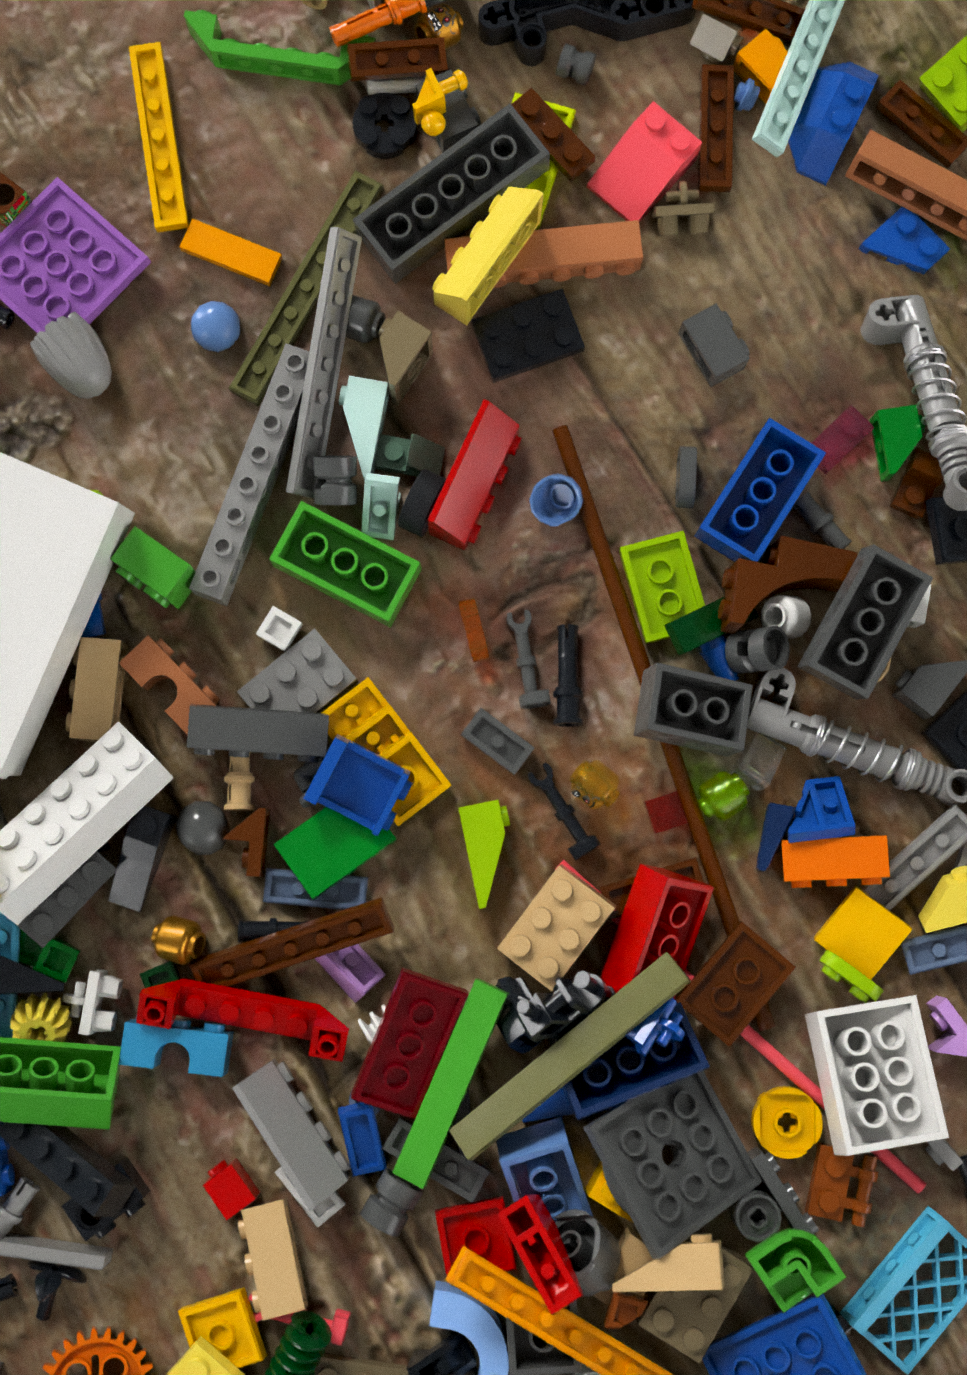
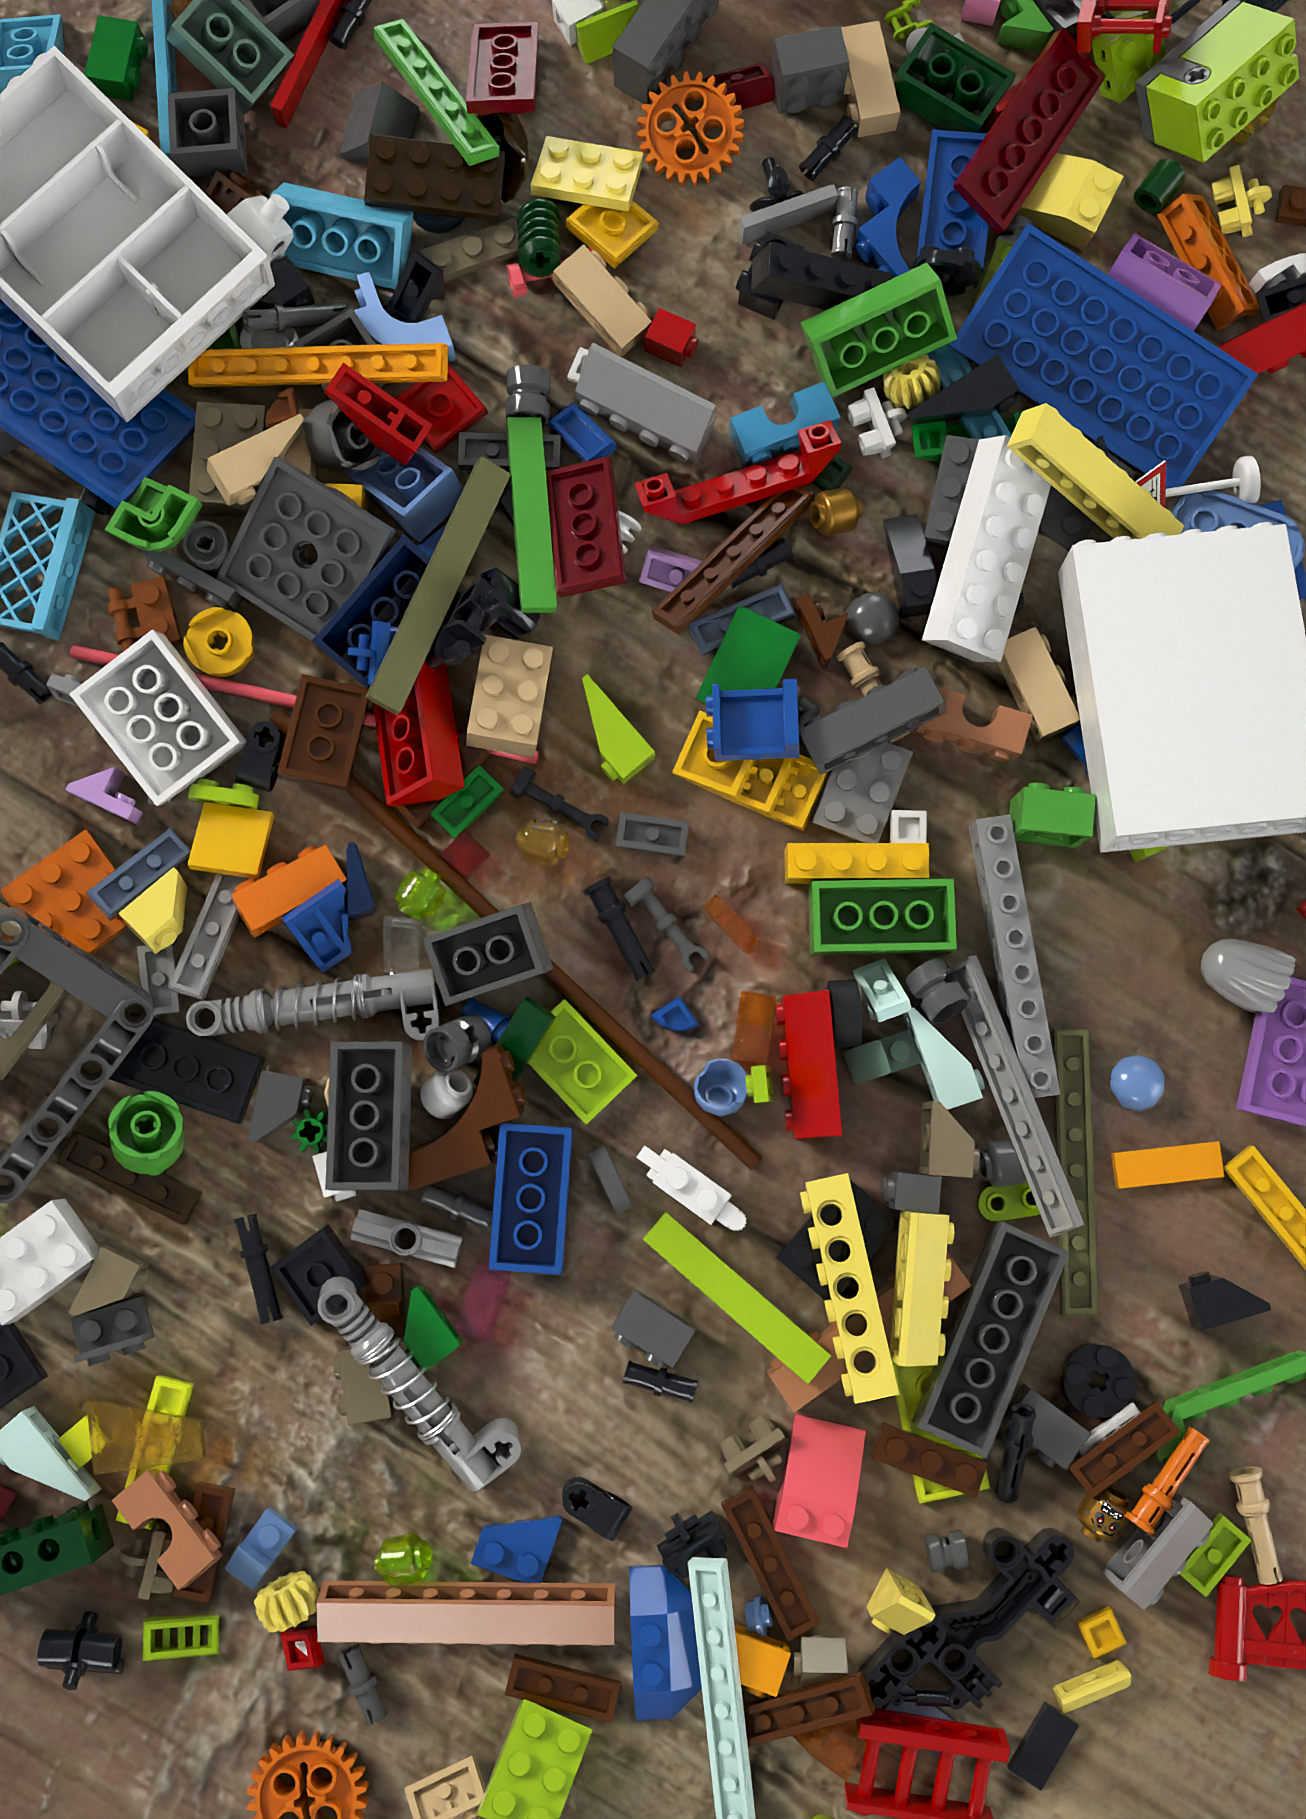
camera: 155 degrees right, 0 degrees up
yellow piece [412,68,468,136] -> none
none -> black piece [235,721,286,792]
none -> green gear [290,1110,328,1153]
none -> light grey piece [351,1209,464,1268]
none -> green plate [430,765,504,840]
none -> black piece [562,1477,633,1541]
none -> black pin [623,1360,698,1403]
none -> white hinge [636,1145,747,1231]
none -> lime tile [643,1212,832,1385]
none -> blue tile [651,996,699,1031]
none -> black hips [657,1510,727,1579]
none -> clear orange slope [730,990,776,1065]
none -> lime plate [745,1065,775,1103]
none -> yellow brick [784,843,929,884]
none -> light yellow brick [800,1173,899,1404]
none -> light yellow slope [866,1567,936,1635]
none -> dark grey brick [880,1171,942,1214]
none -> lime plate [976,1181,1040,1221]
none -> black pin [995,1403,1036,1503]
none -> black slope [1179,1271,1271,1331]

